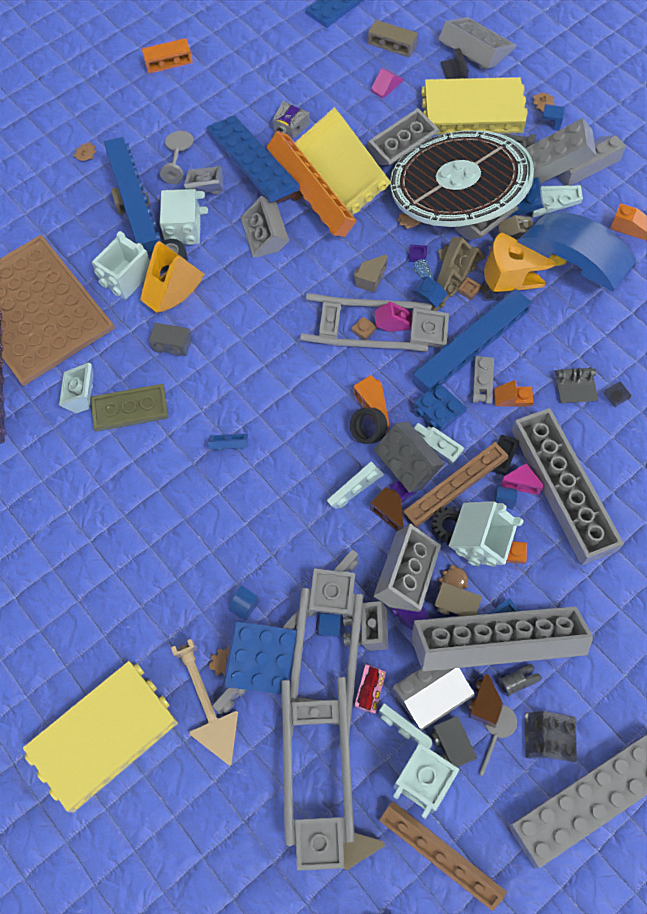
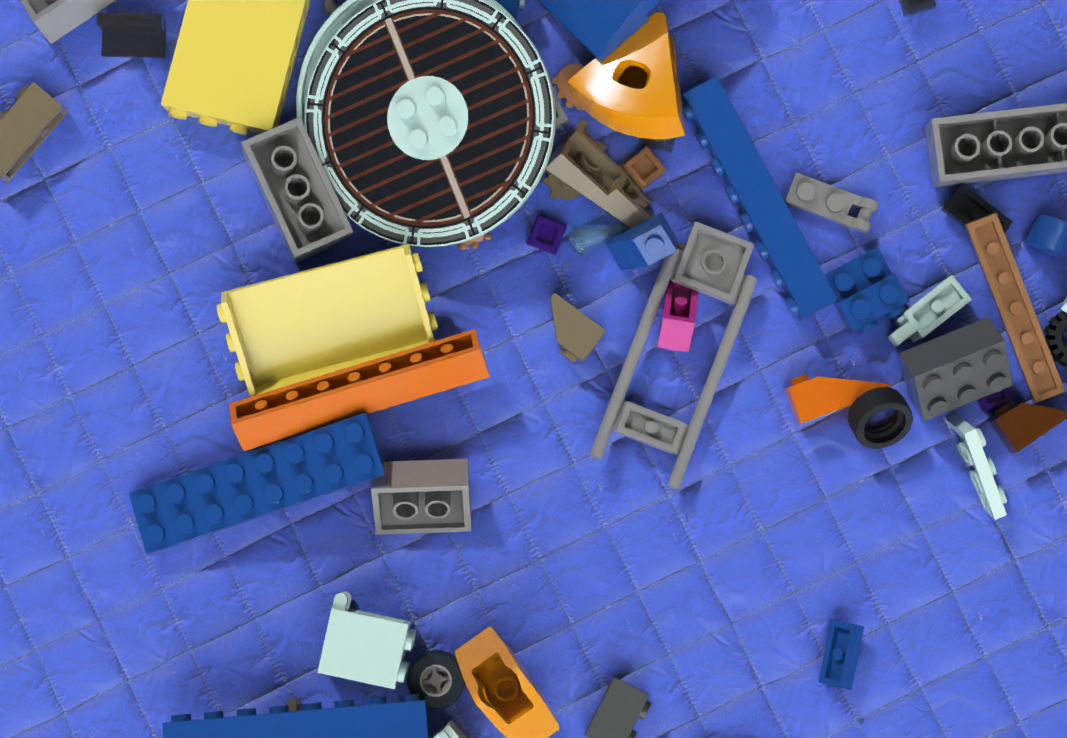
camera: 75 degrees left, 20 degrees up
light grey piece [160,131,194,184] -> none
light grey slope [184,166,224,194] -> none
light grey torso [273,101,310,139] -> none
medium nougat plate [352,317,377,340] -> none
dark pink slope [371,68,403,99] -> none
orange slope [494,380,534,407] -> none
dark tan slope [498,215,533,239] -> none
dark pink slope [501,463,543,495] -> none
dark grey hinge [555,367,598,403] -> none

